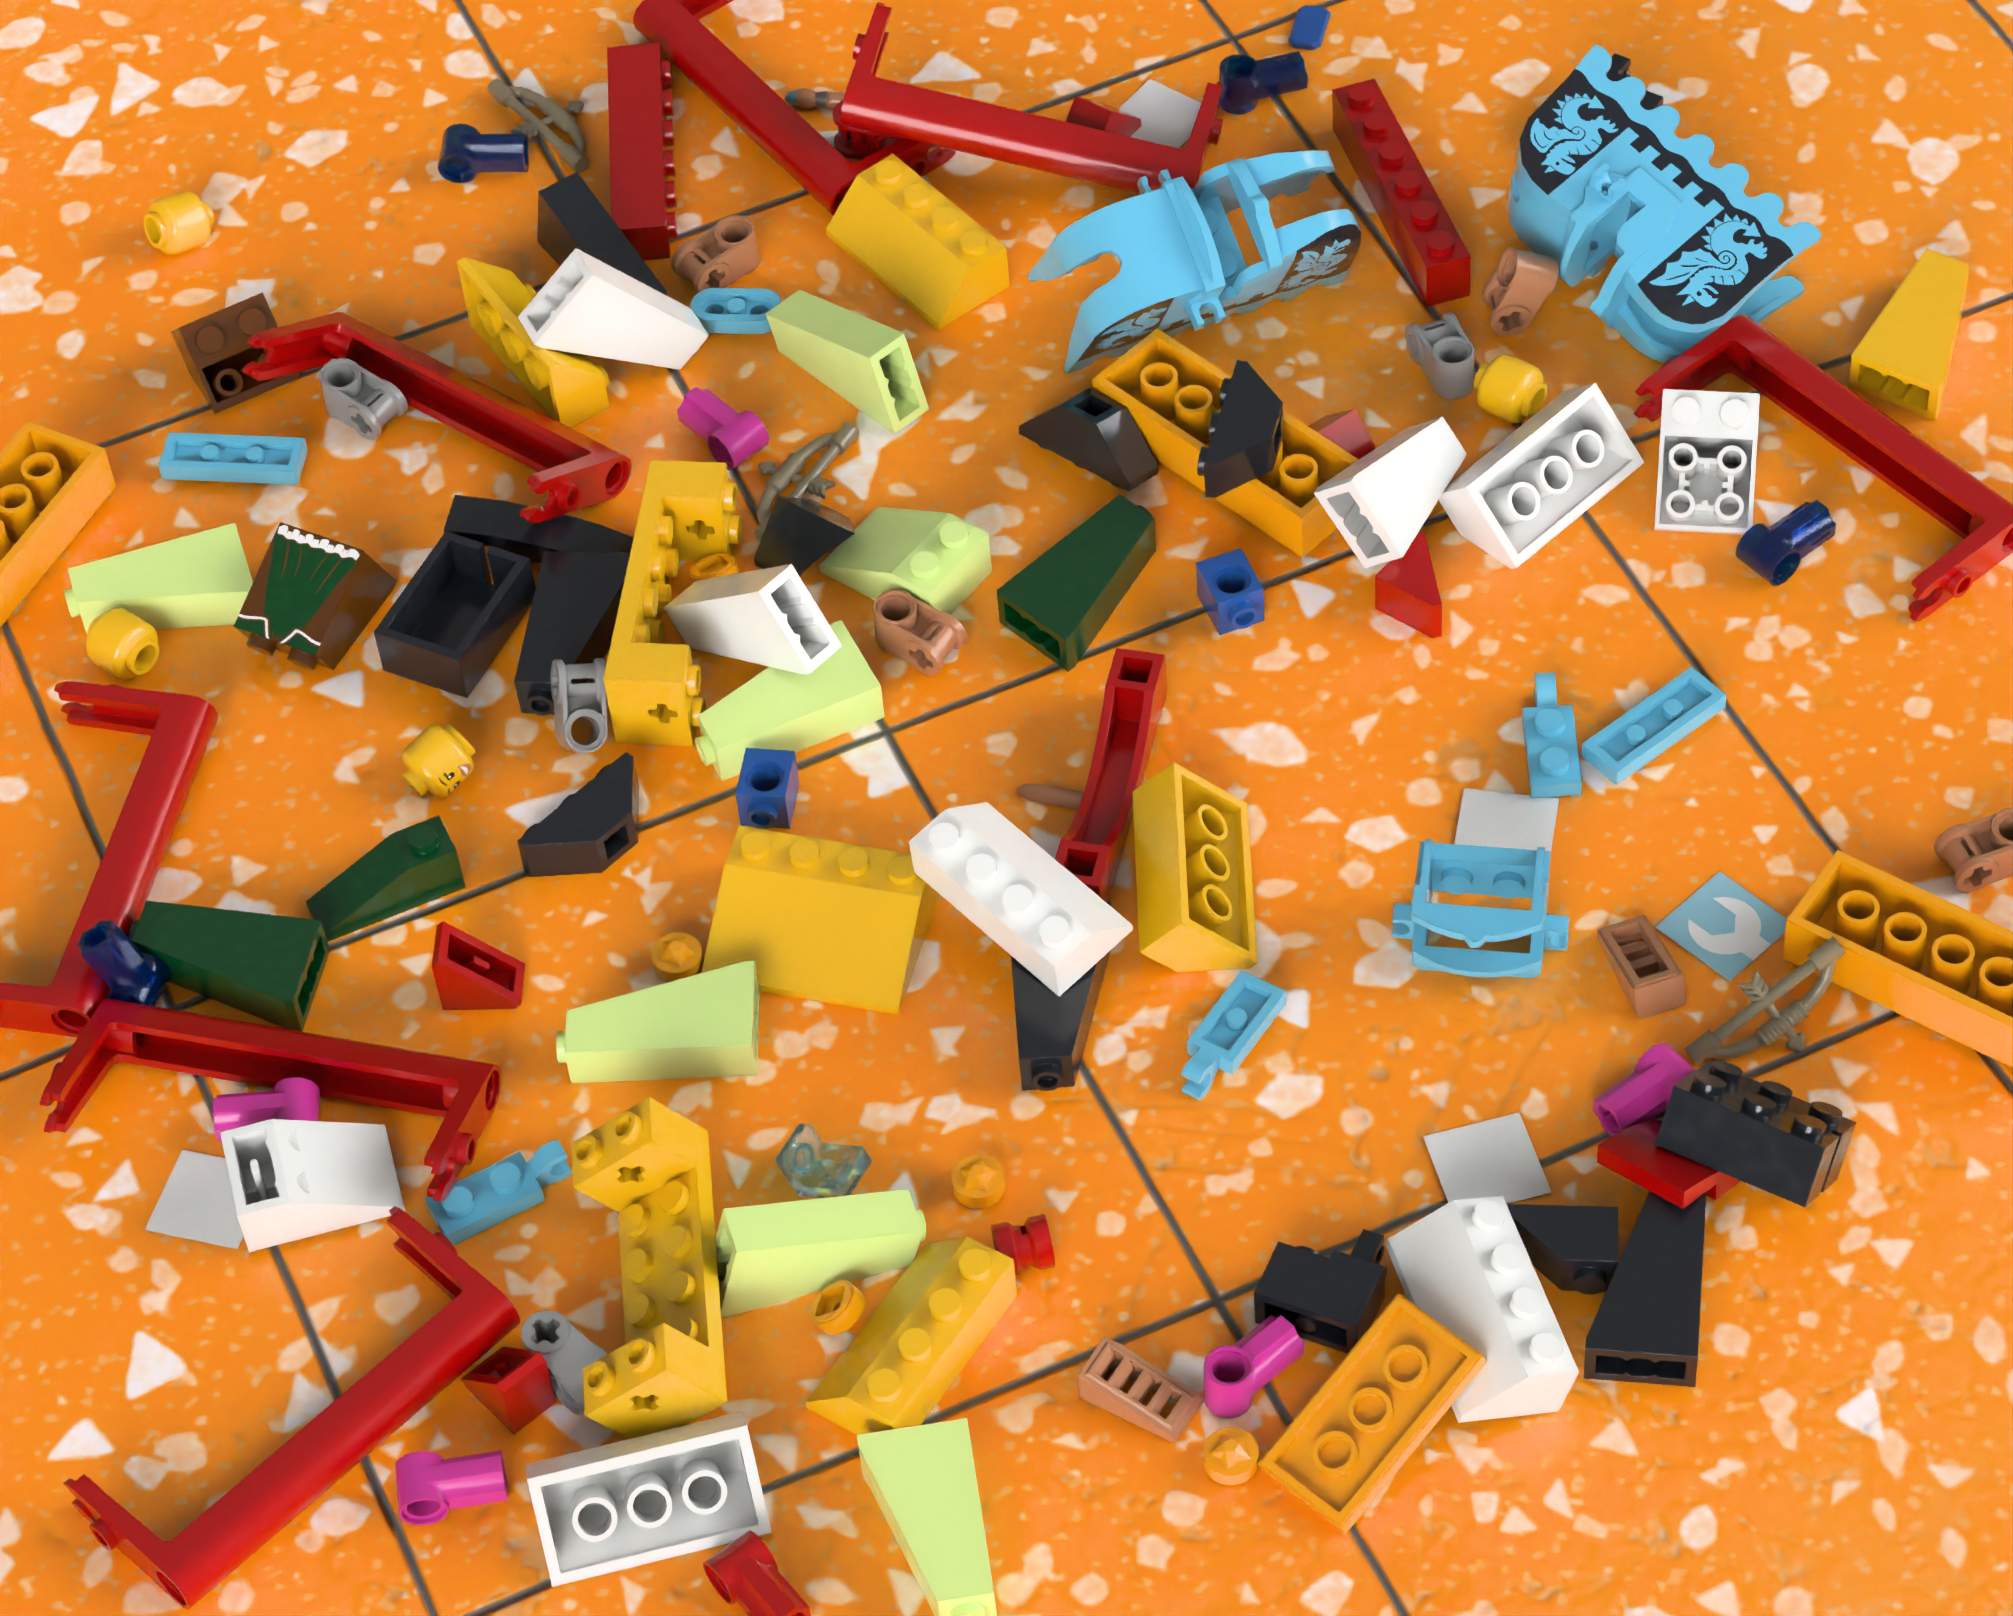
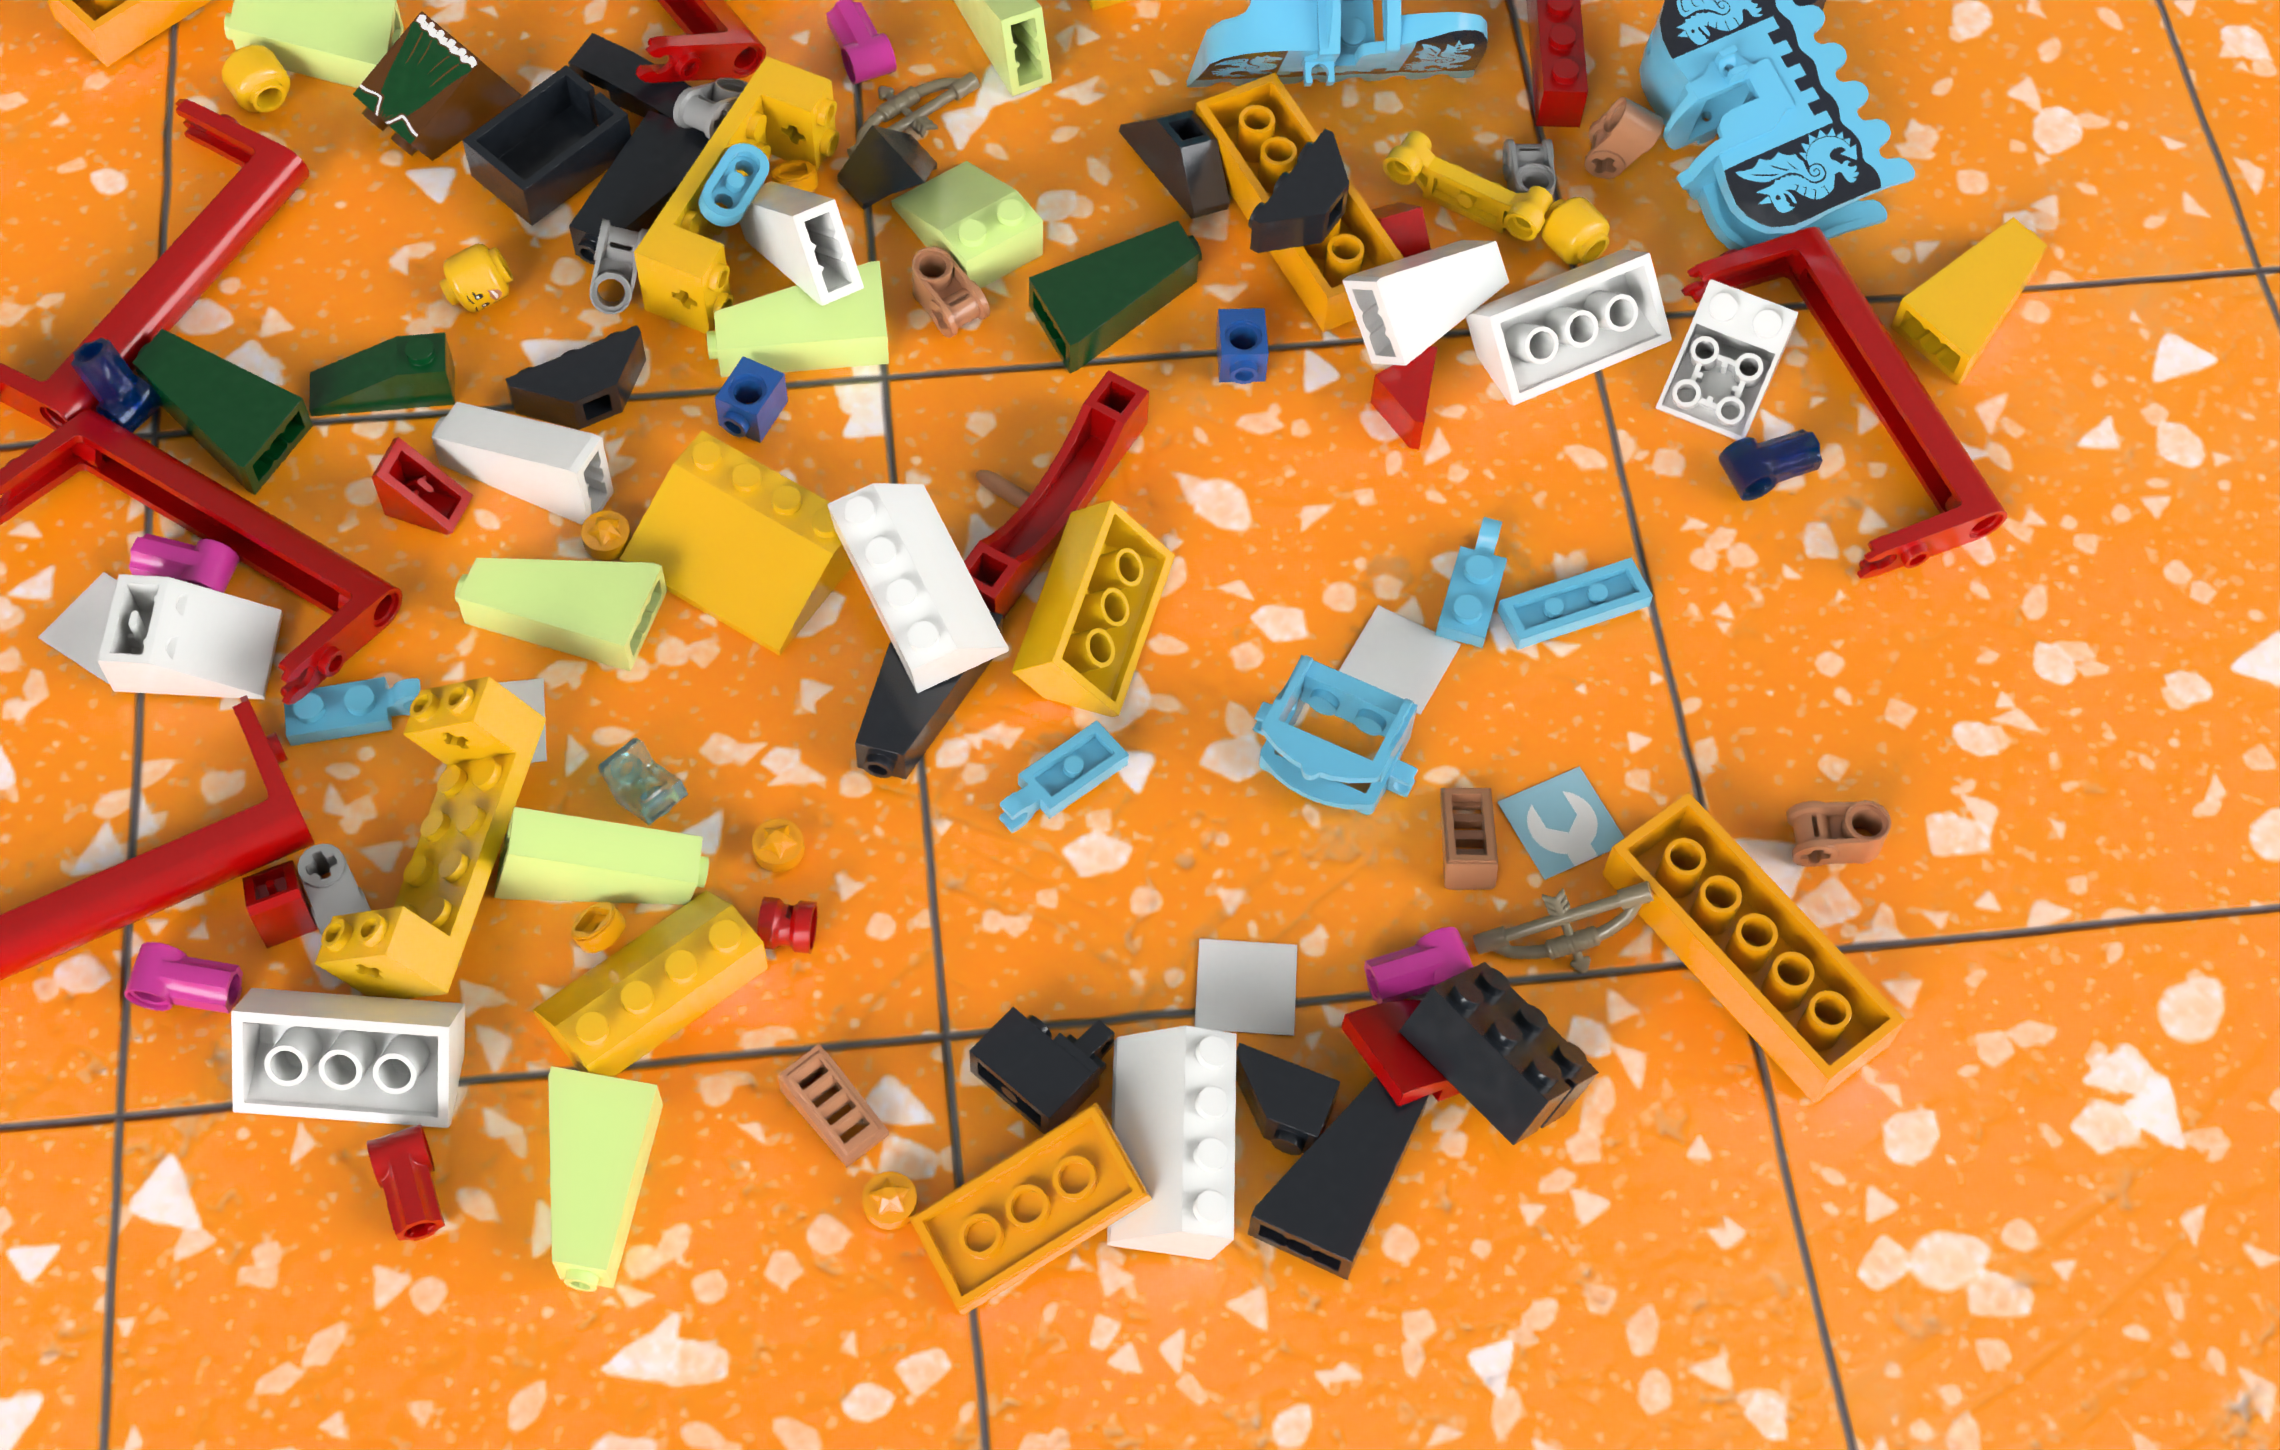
camera: 10 degrees right, 10 degrees up
dark pink piece [1204,1315,1305,1418] -> none
none -> white slope [431,402,614,525]
none -> light grey piece [673,78,748,140]
none -> medium azure plate [699,143,769,227]
none -> yellow plate [1383,131,1553,241]

